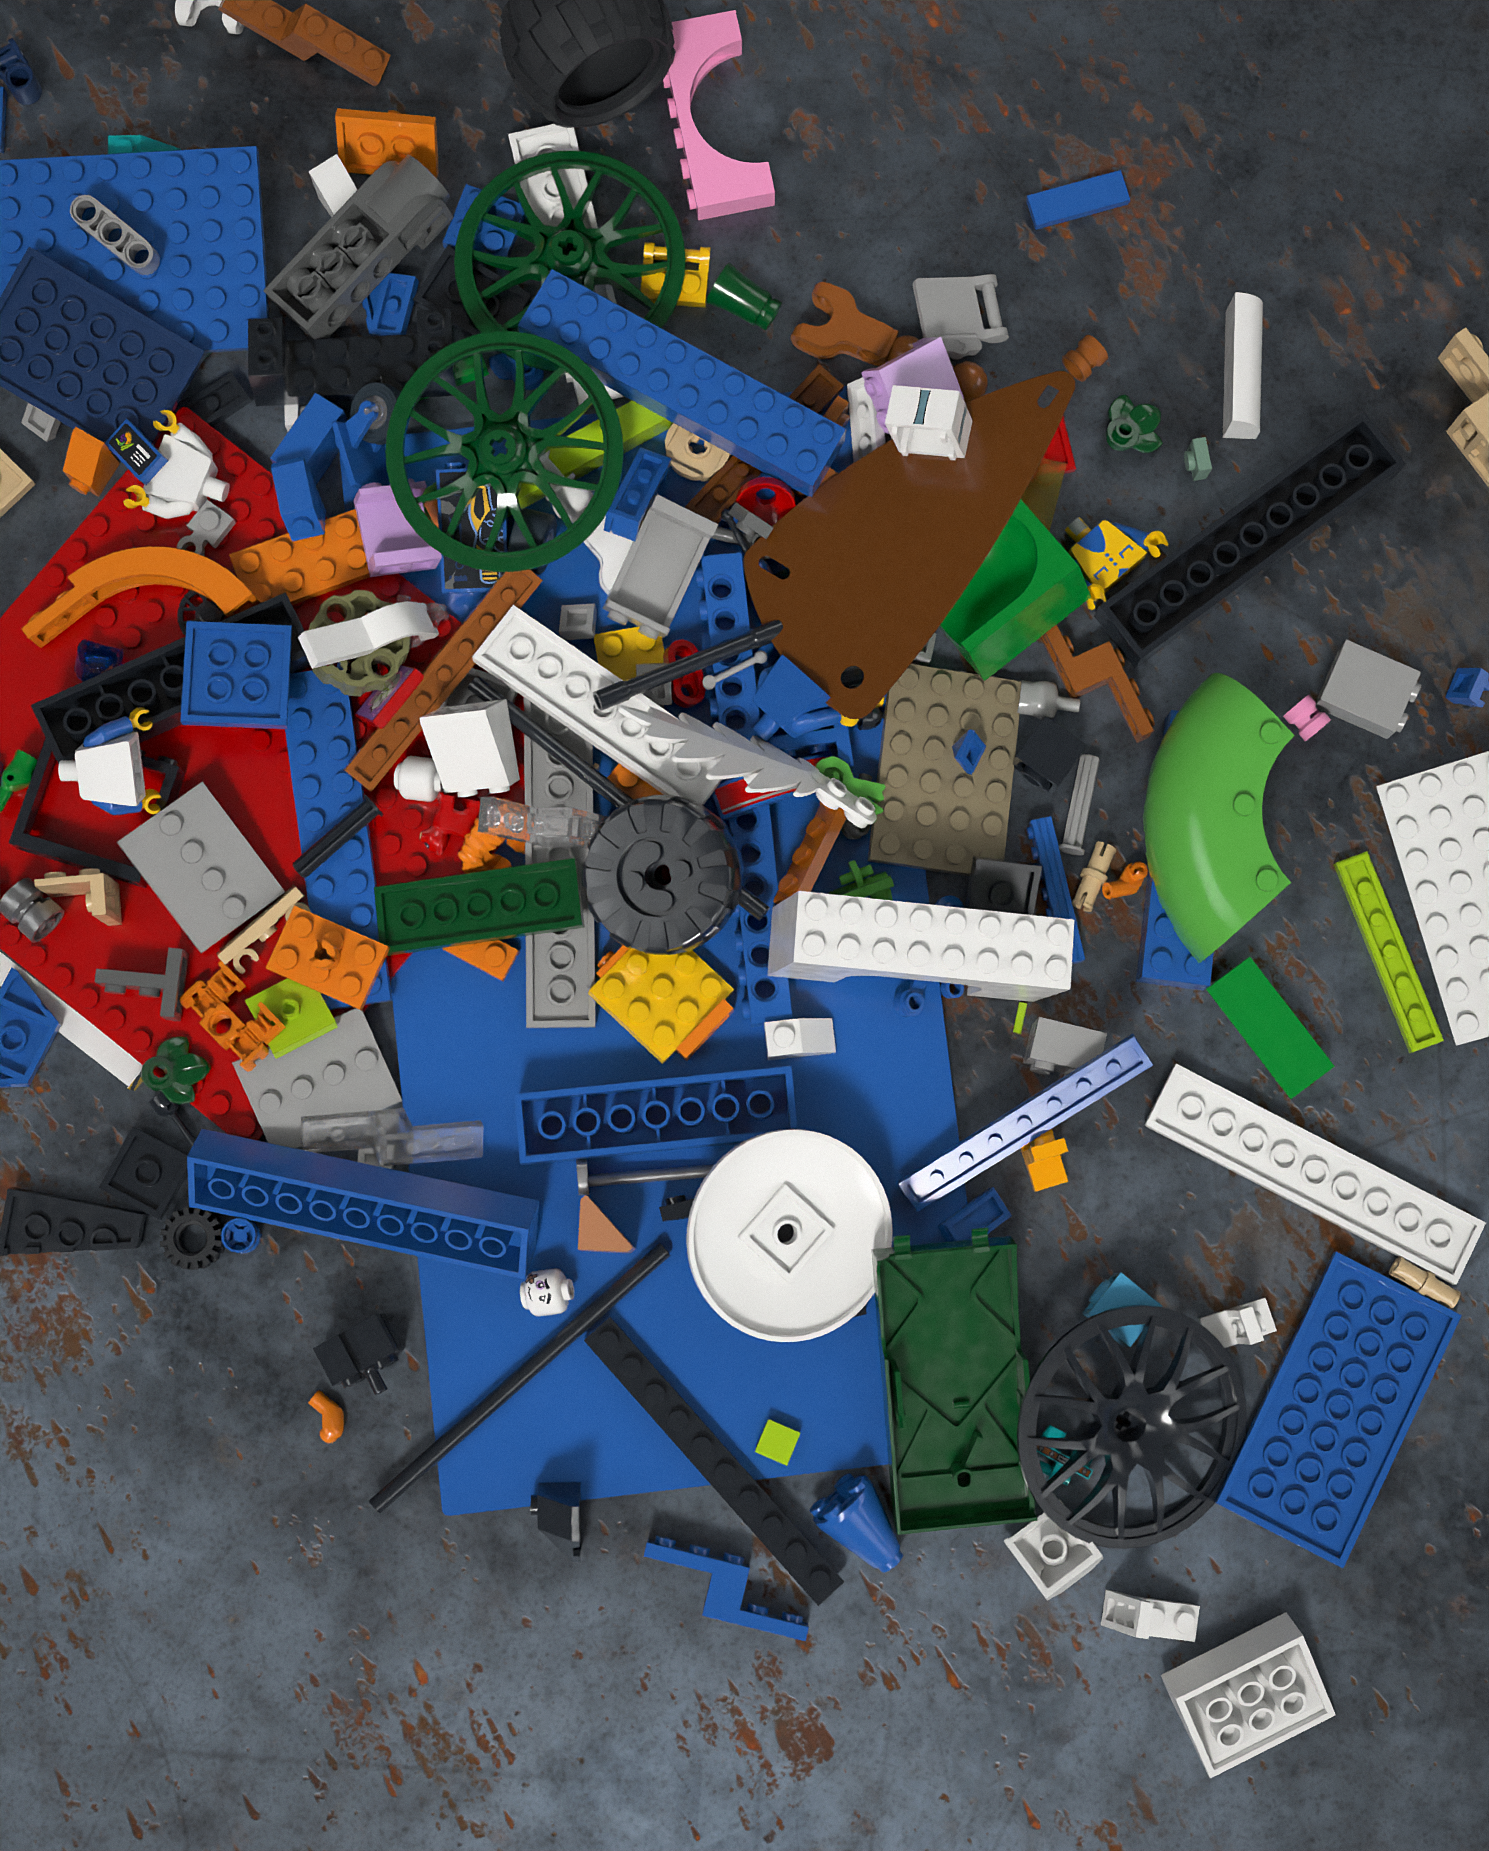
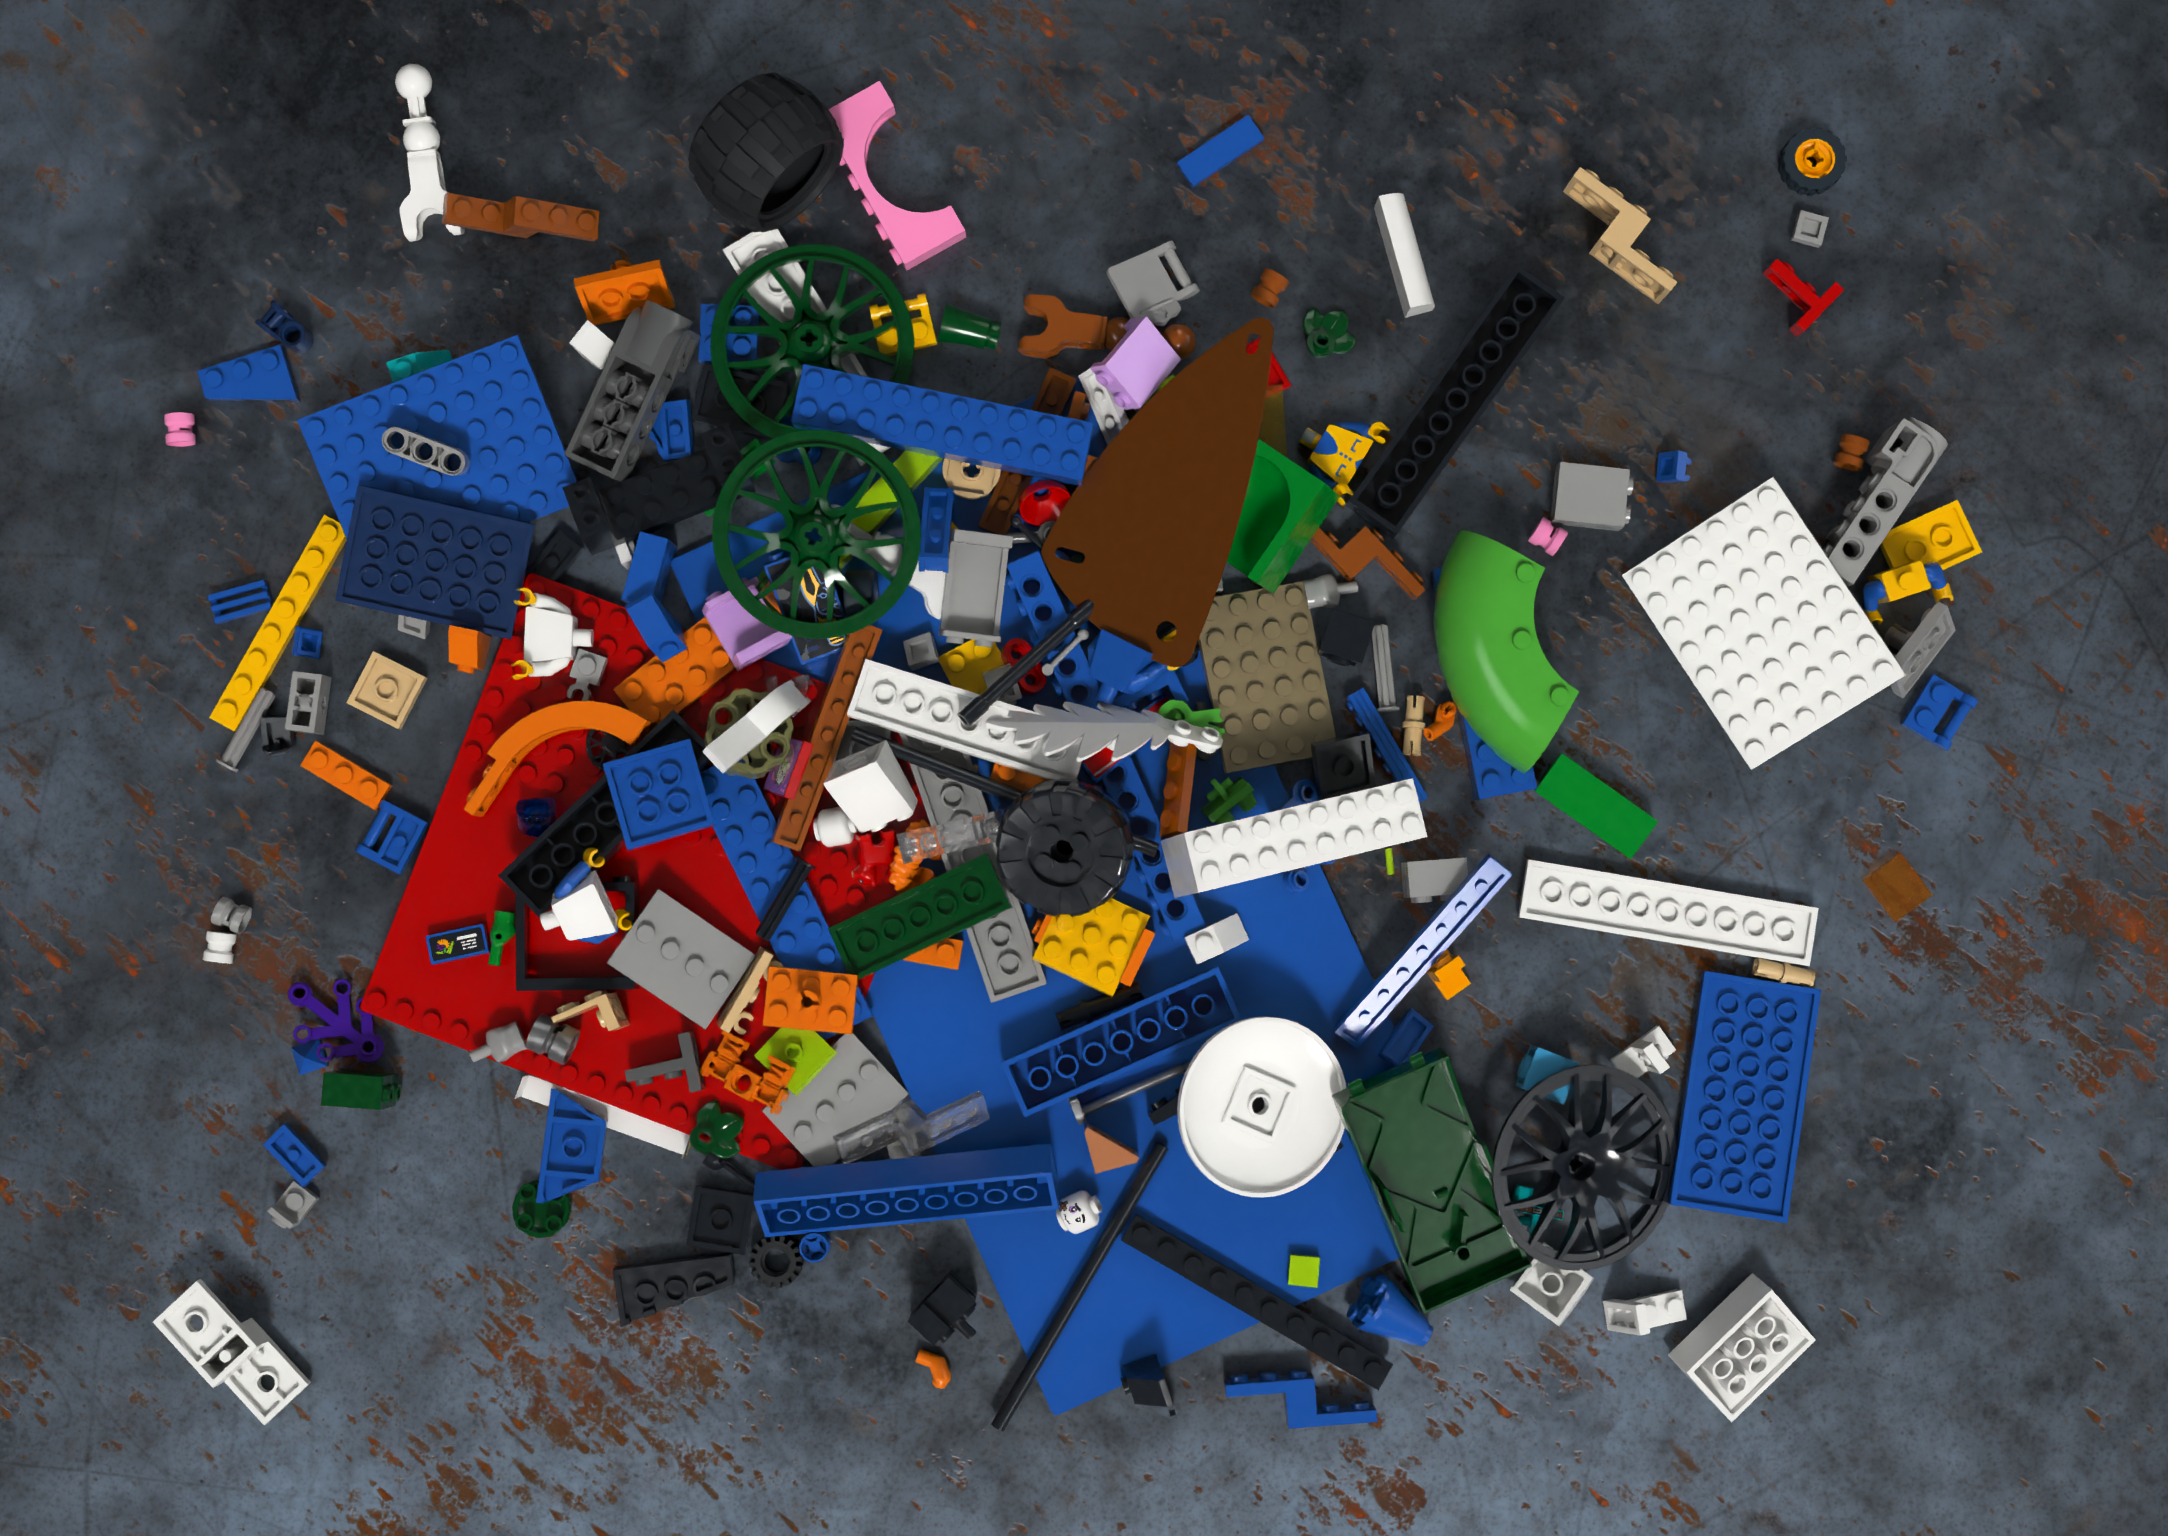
camera: 15 degrees left, 5 degrees up
tile [105,419,169,485] -> none
blue plate [332,382,401,488] -> none
dark grey plate [728,502,773,539] -> none
white container [885,385,973,460] -> none
blue slope [952,729,986,775] -> none
sand green plate [1184,437,1212,481] -> none
lime tile [1333,851,1444,1054] -> none
none -> black pin [1055,981,1144,1030]

